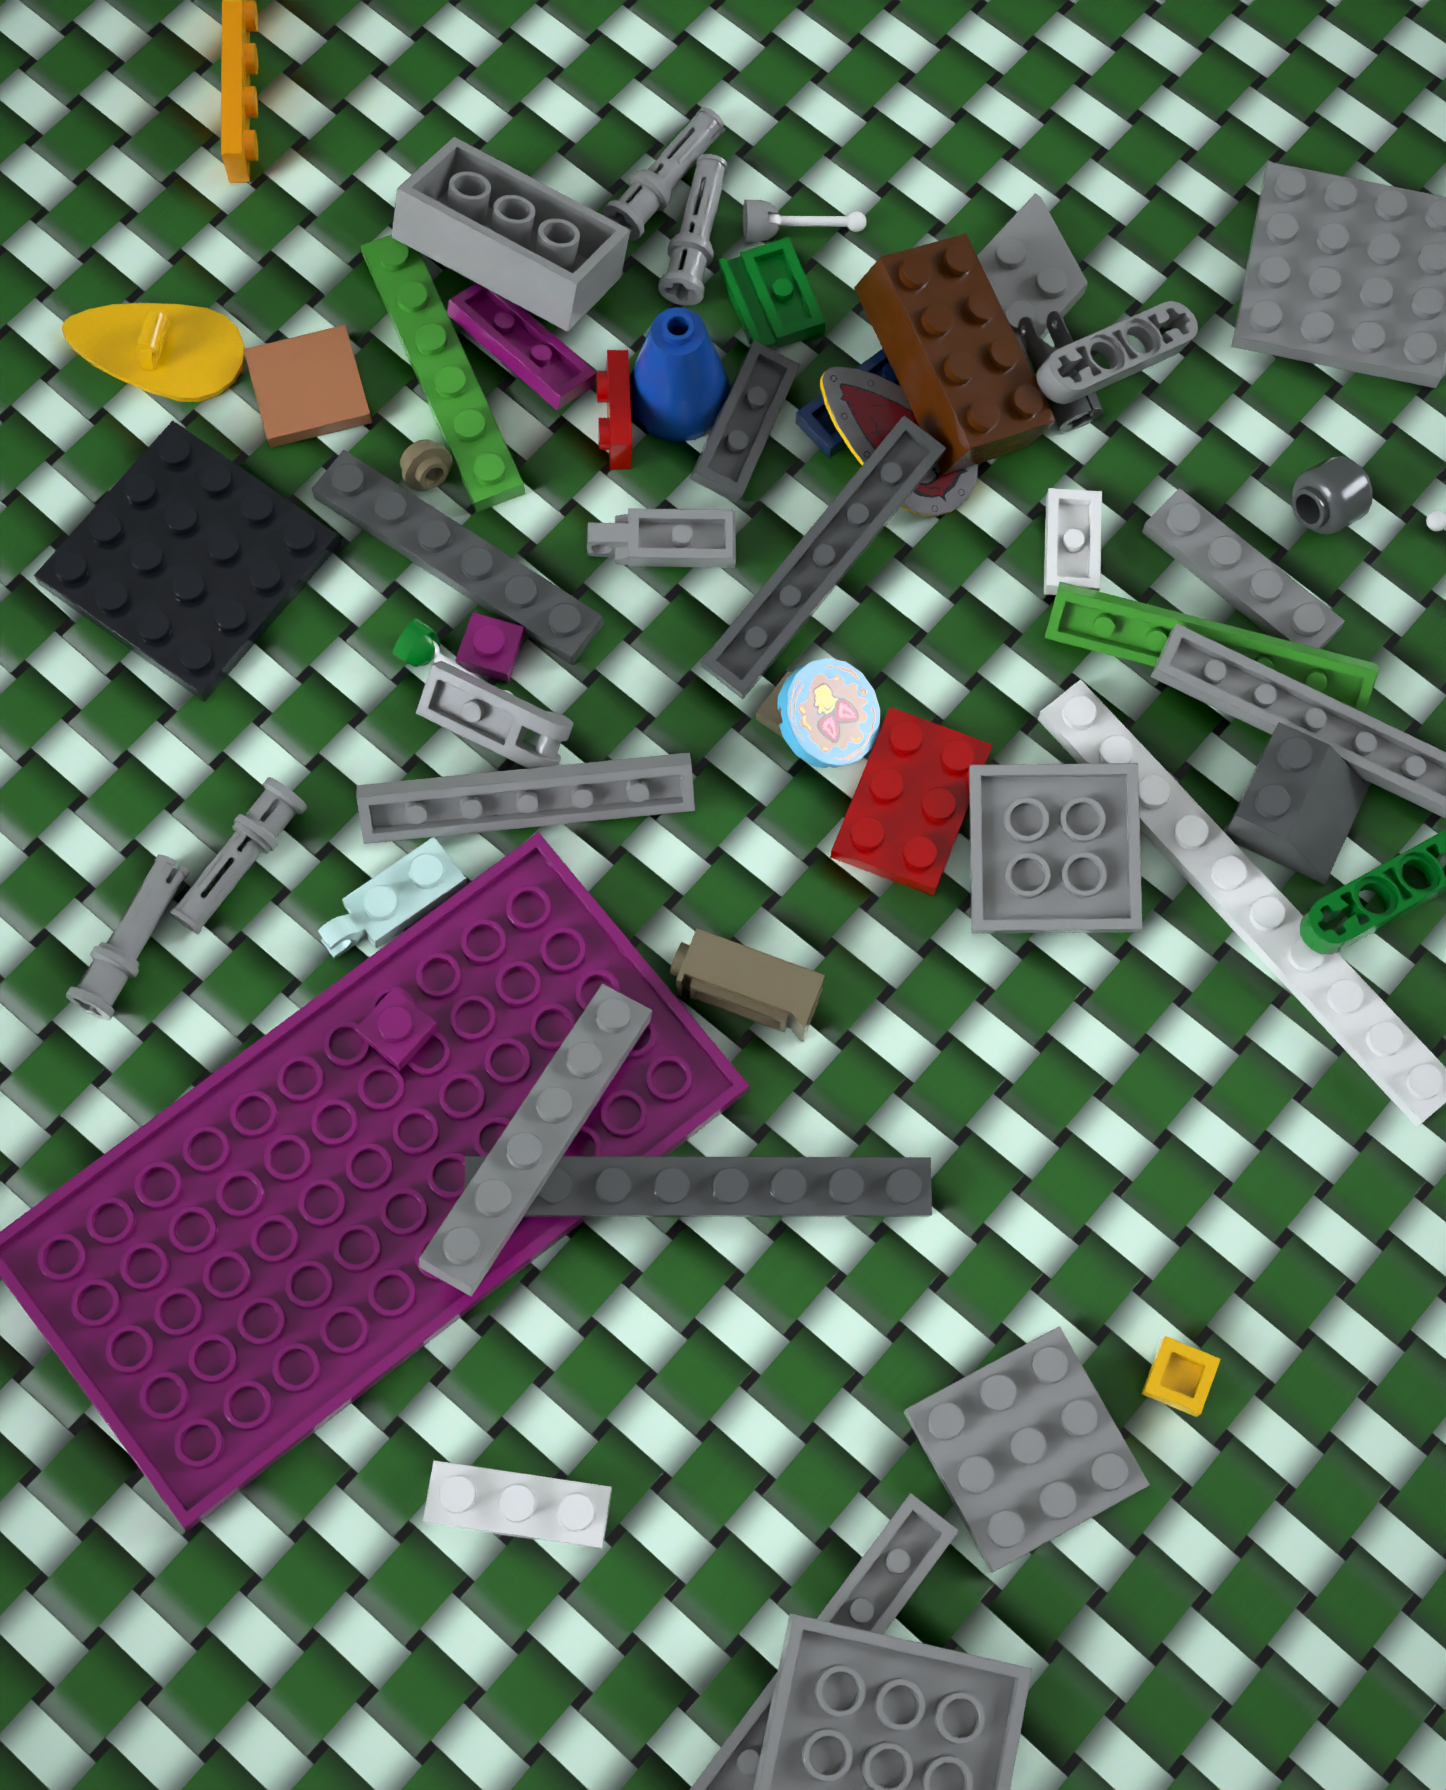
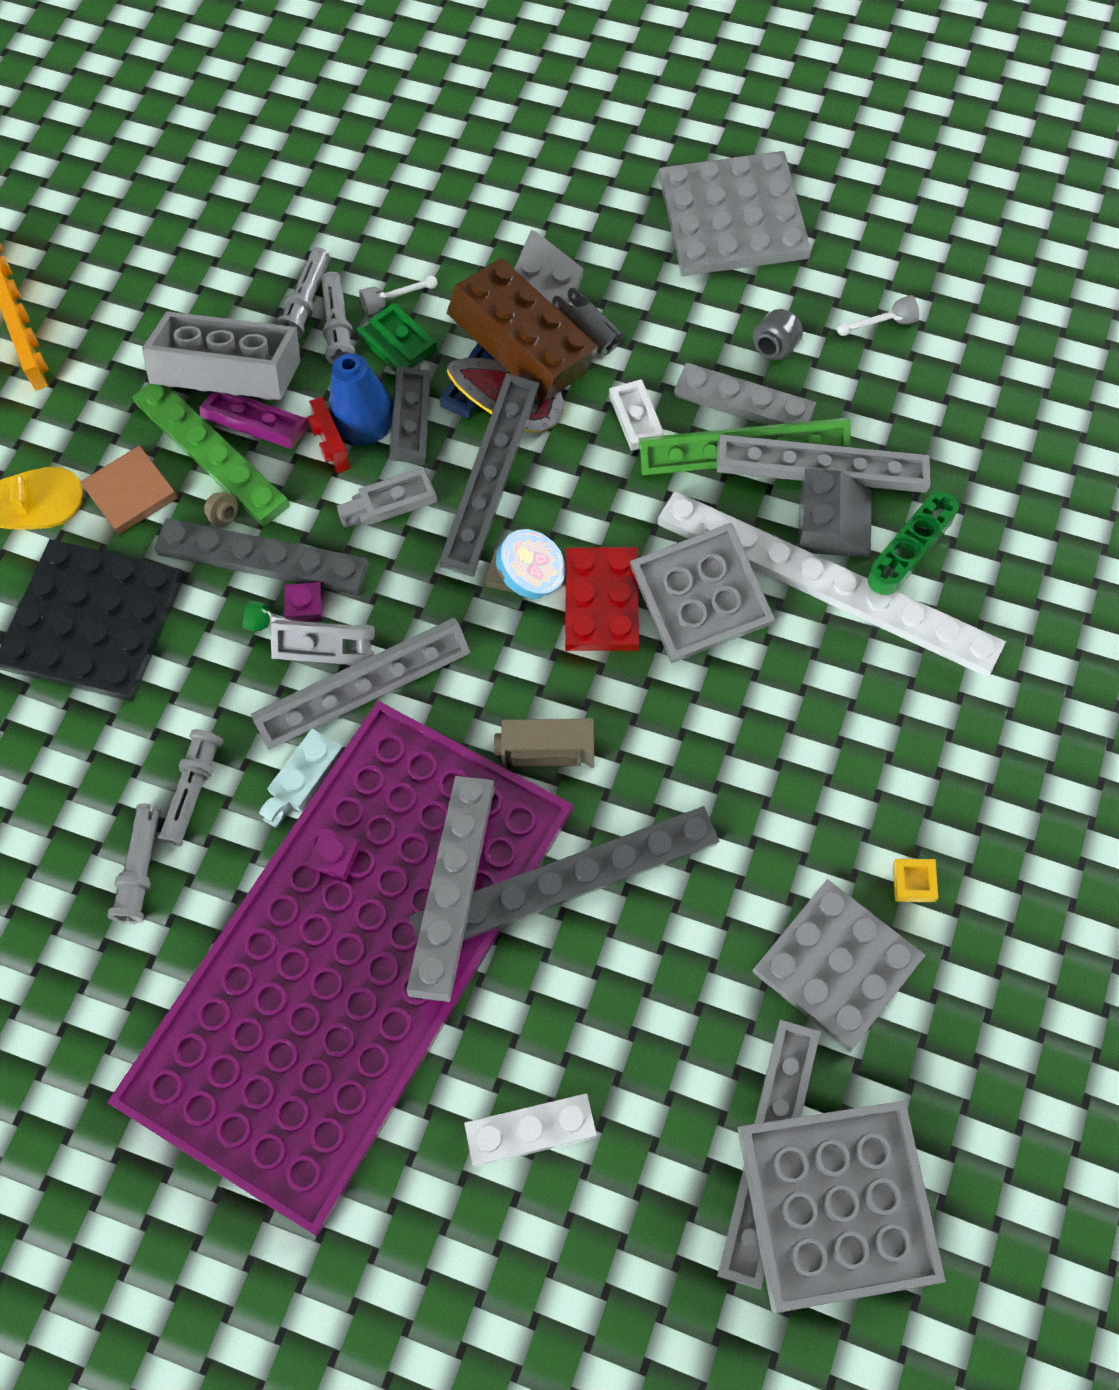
camera: 15 degrees left, 5 degrees down
light grey beam [1036,301,1198,404] -> none

